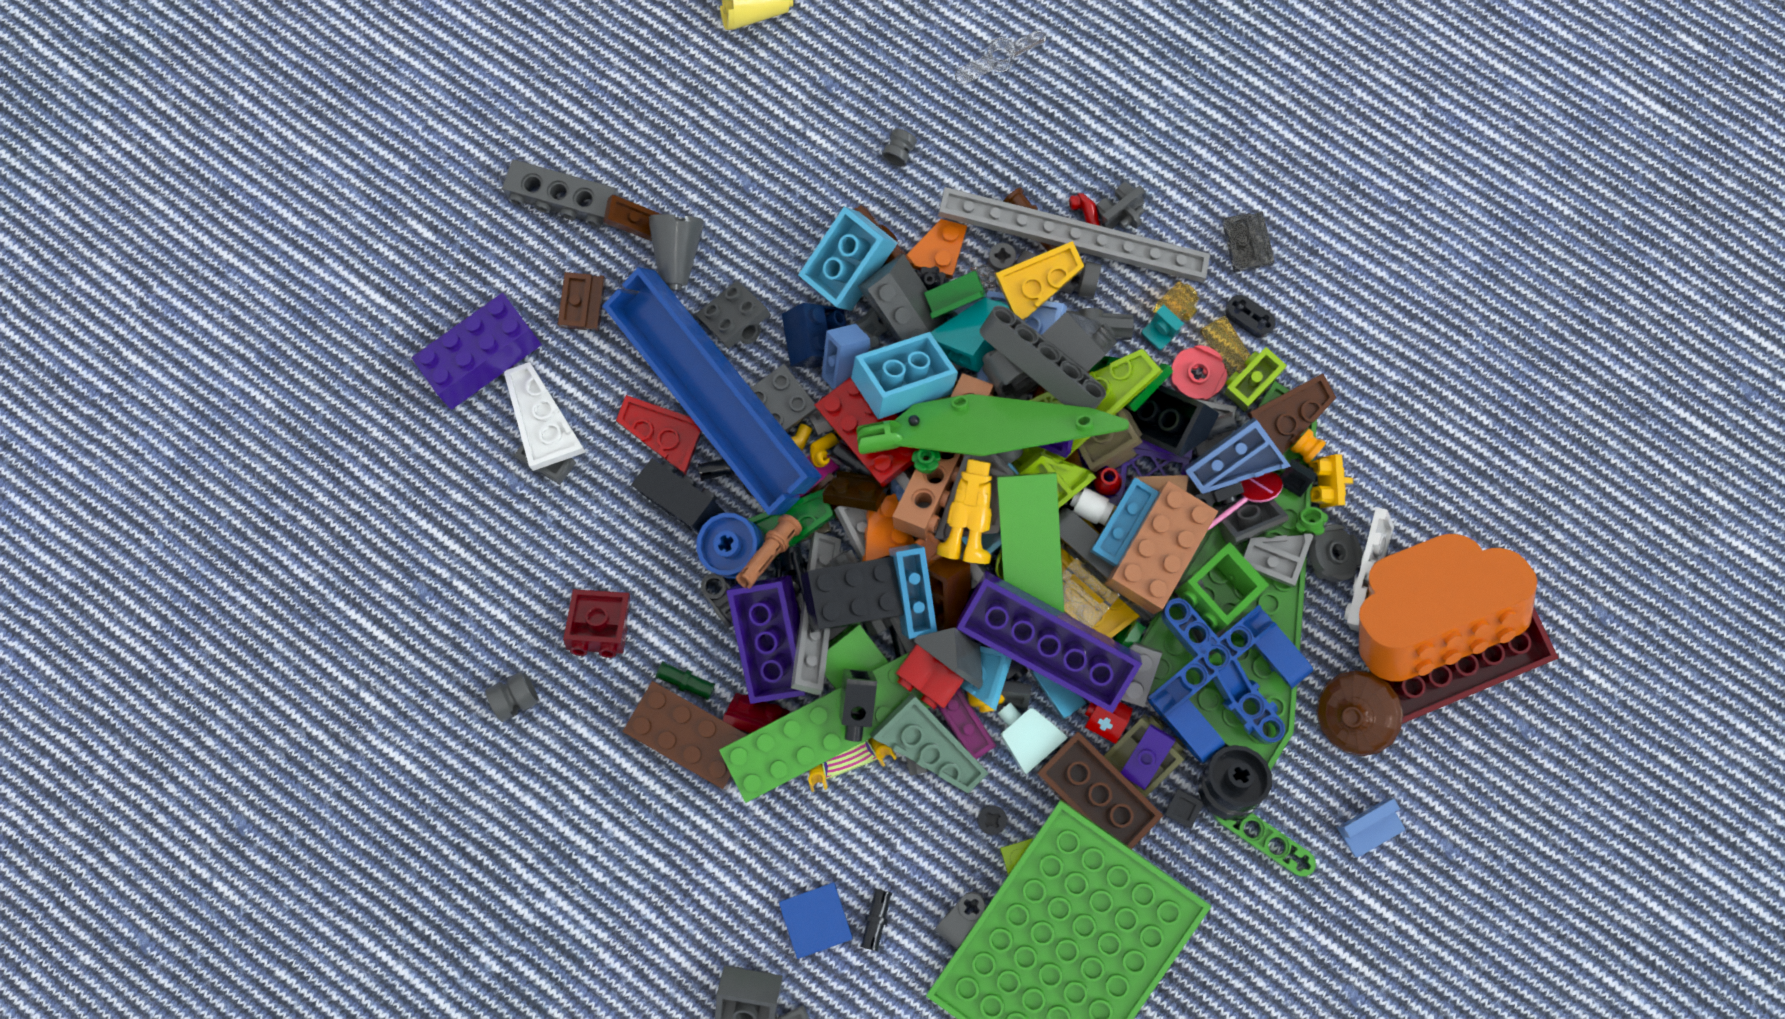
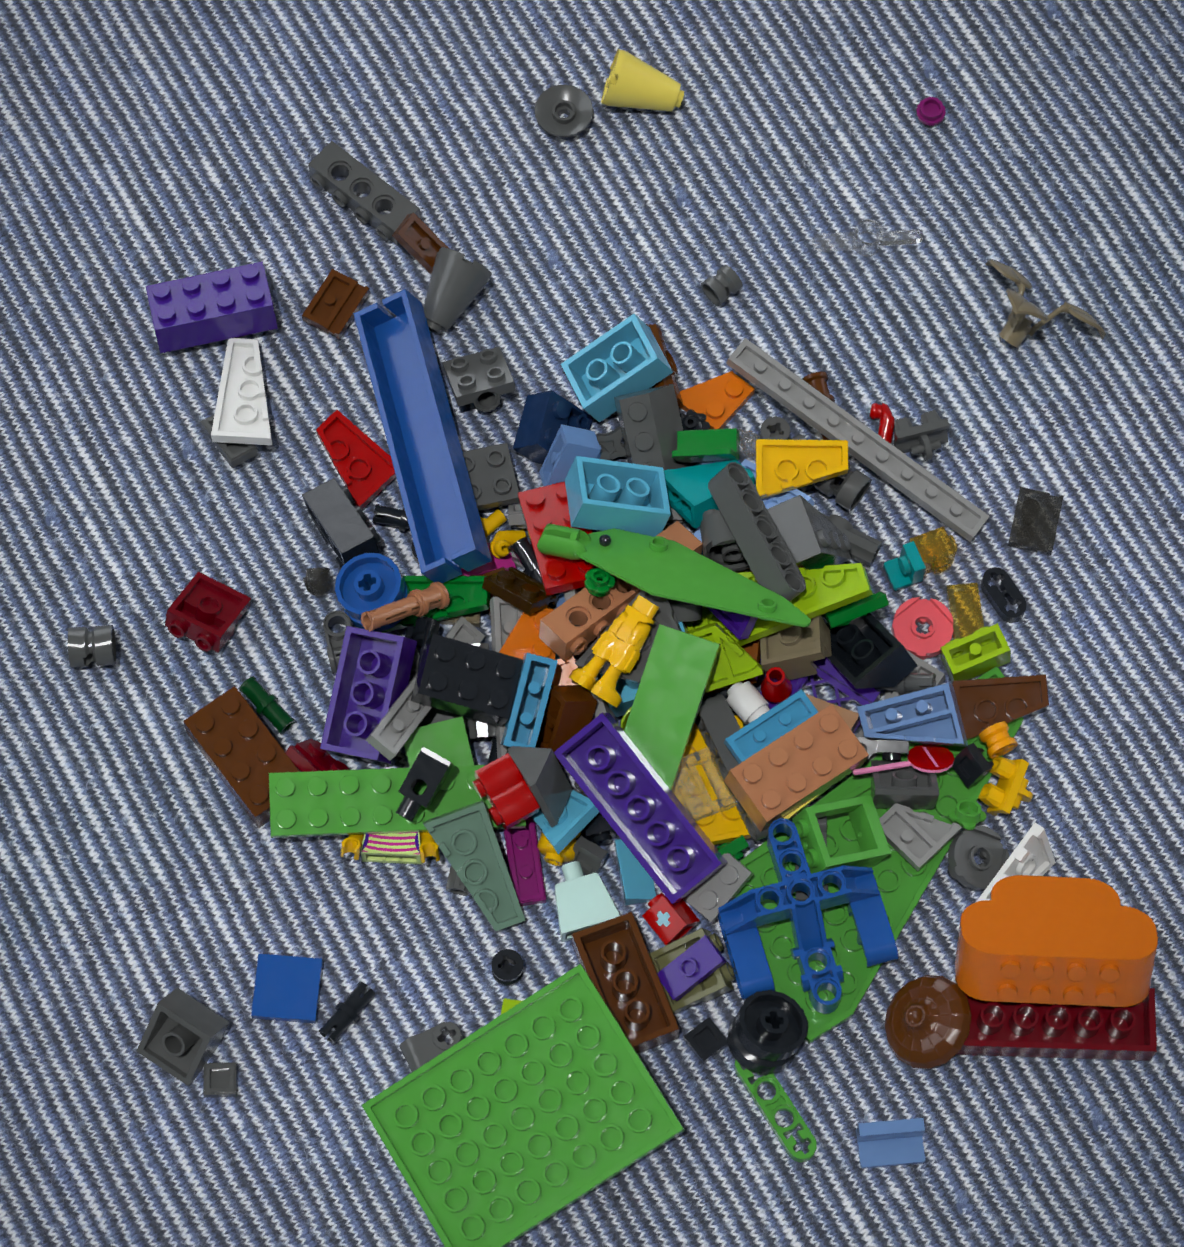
camera: 20 degrees right, 10 degrees down
none -> clear smoke plate [302,568,333,596]
none -> dark grey dish [535,85,593,137]
none -> dark tan plant [985,259,1106,348]

